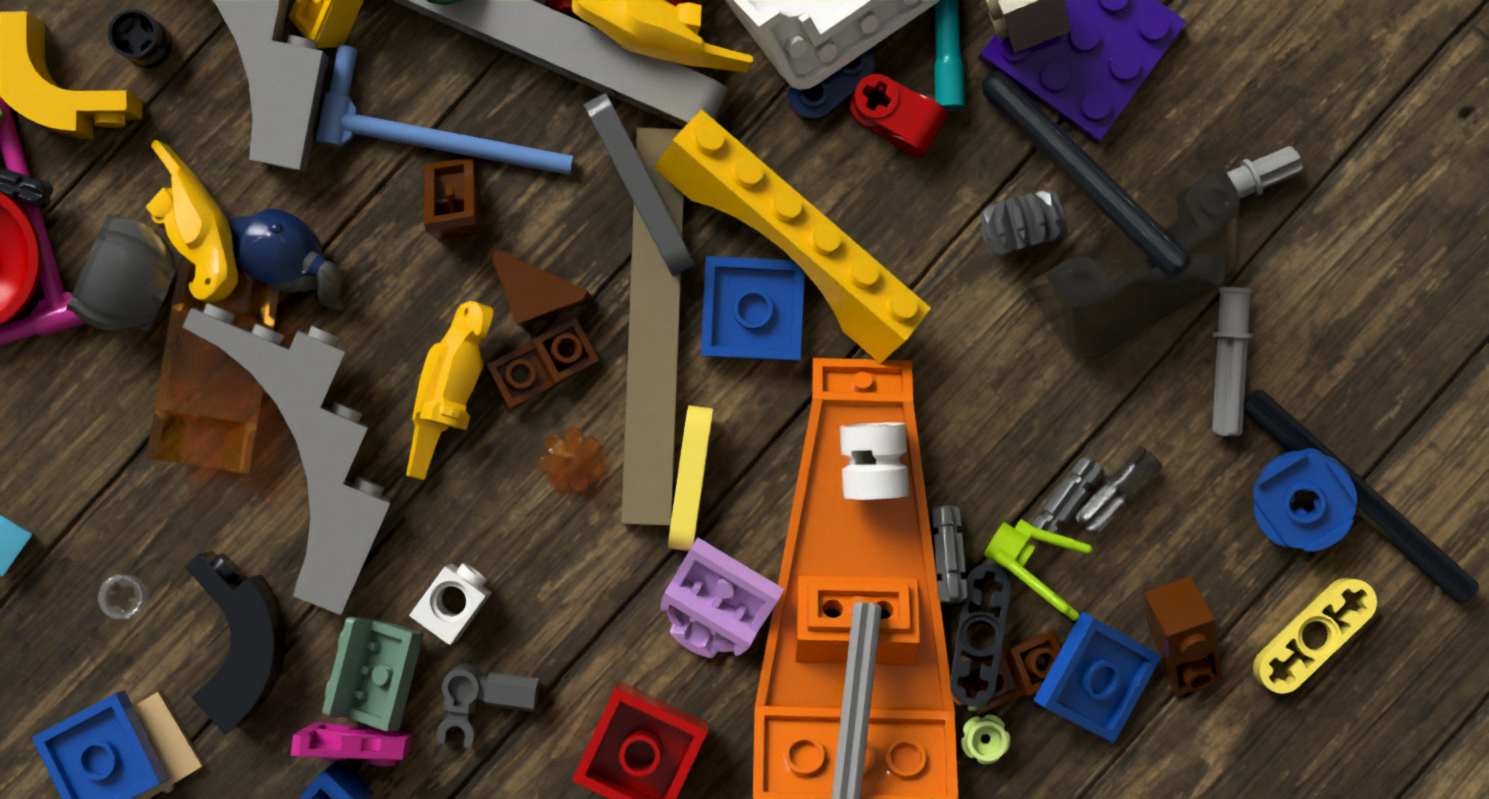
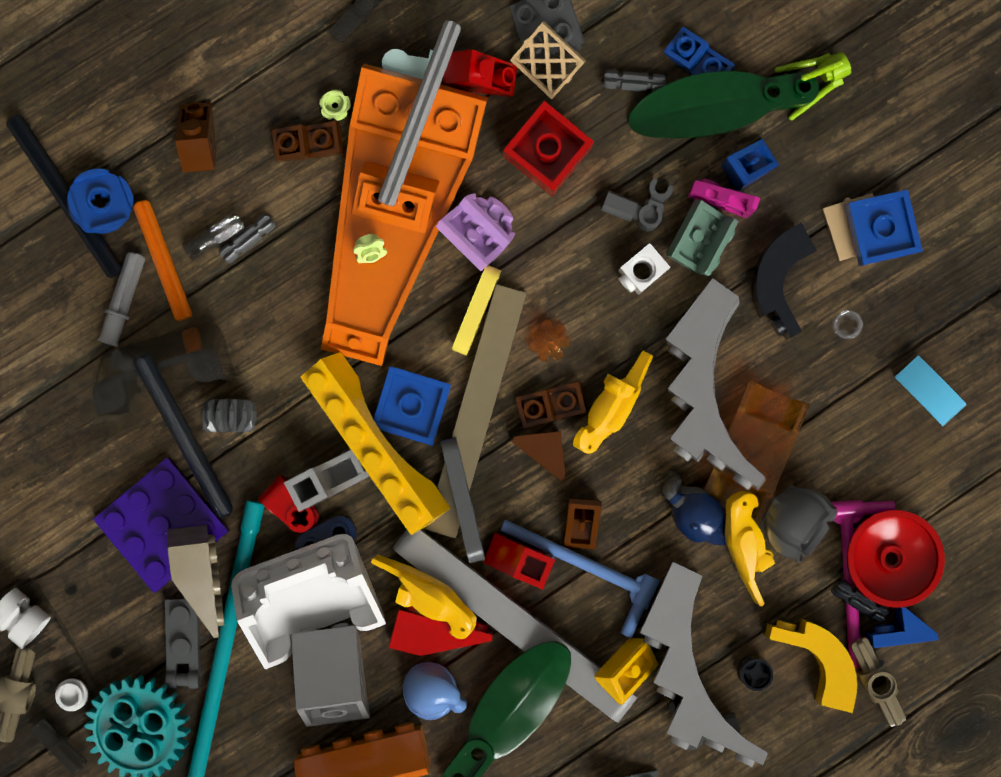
camera: 170 degrees left, 0 degrees up
white wheel [840,422,909,500] -> none
dark grey axle [931,505,968,604] -> none
black beam [950,564,1011,711] -> none
lime plant [983,519,1093,621] -> none
blue plate [1033,612,1162,743] -> none
light grey axle [1201,146,1303,211] -> none
light yellow beam [1253,578,1377,694] -> none
none -> orange axle [133,200,192,321]
none -> light grey arch [284,433,385,512]
none -> yellowish green plate [353,234,387,263]
none -> red slope [483,533,555,590]

